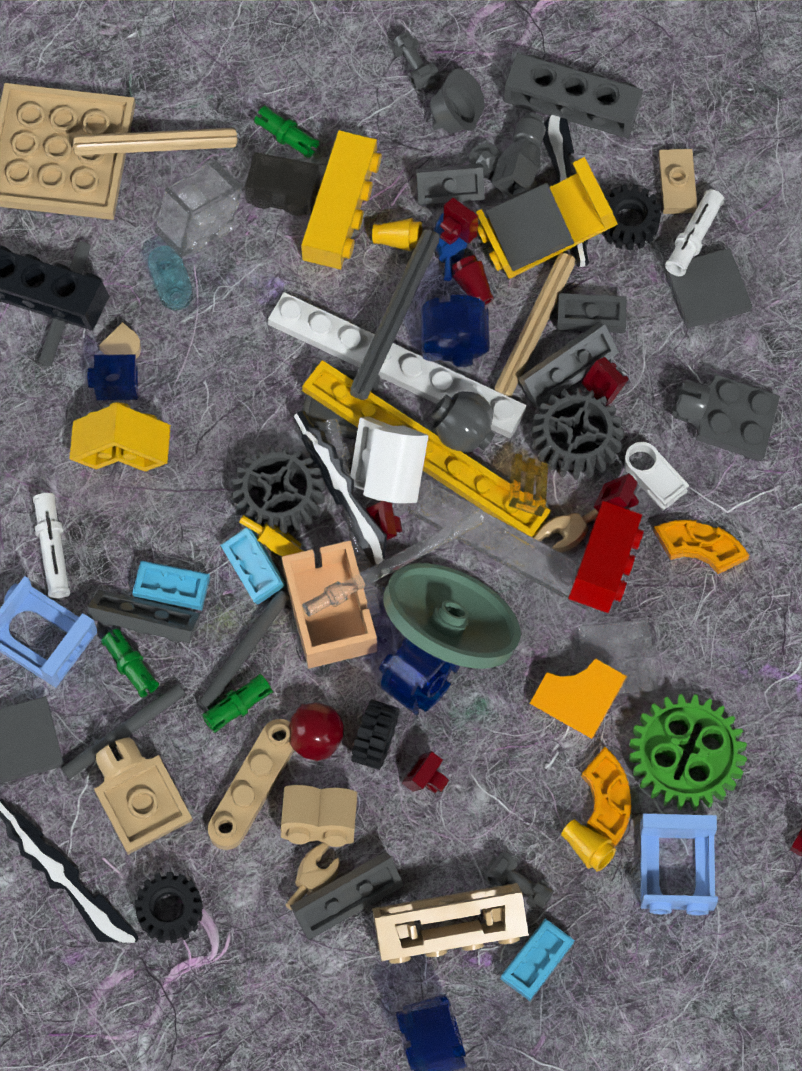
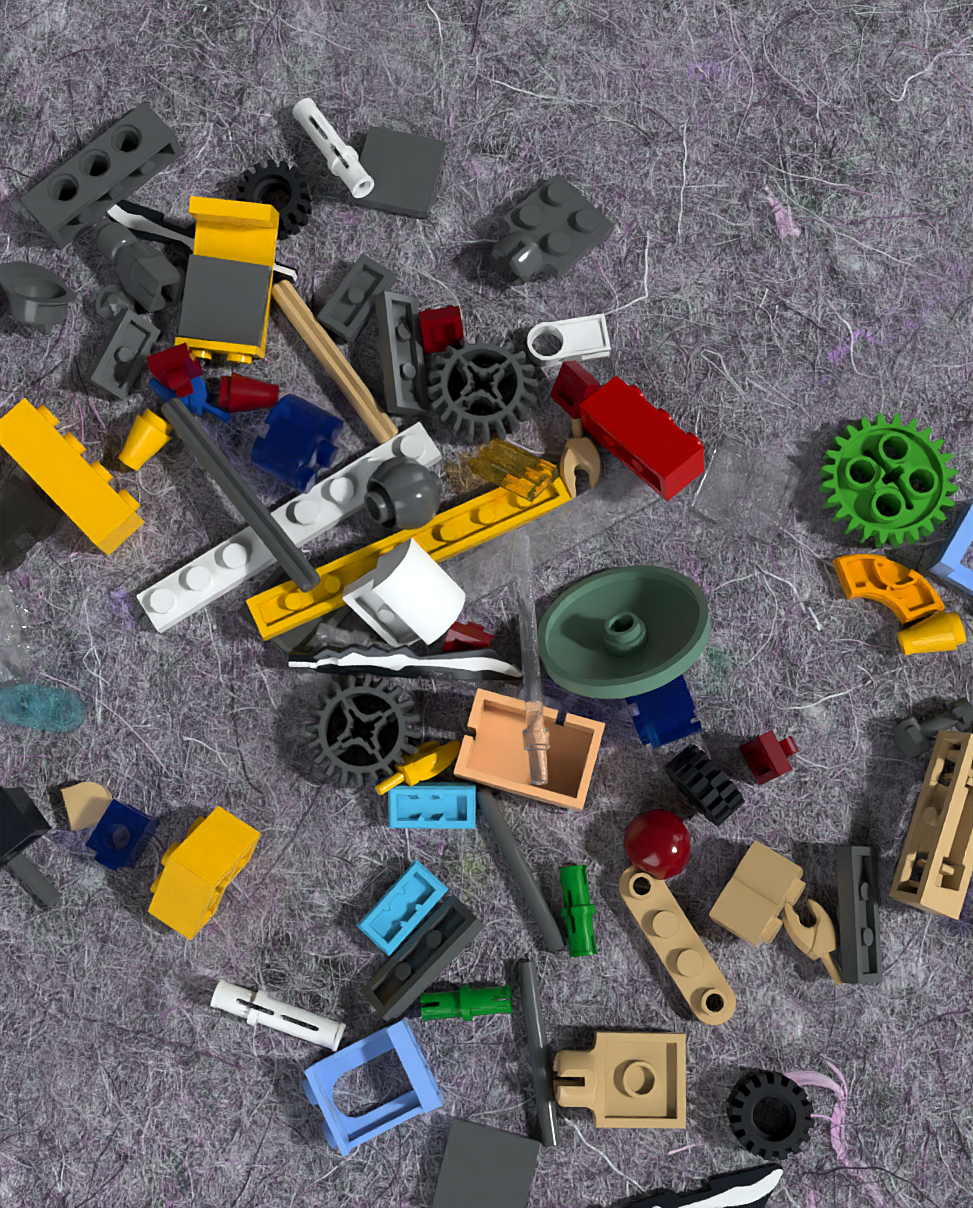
camera: 55 degrees left, 10 degrees up
light orange tile [529,658,628,739] -> none
light orange tile [653,520,750,574] -> none
tan plate [658,149,697,214] -> none

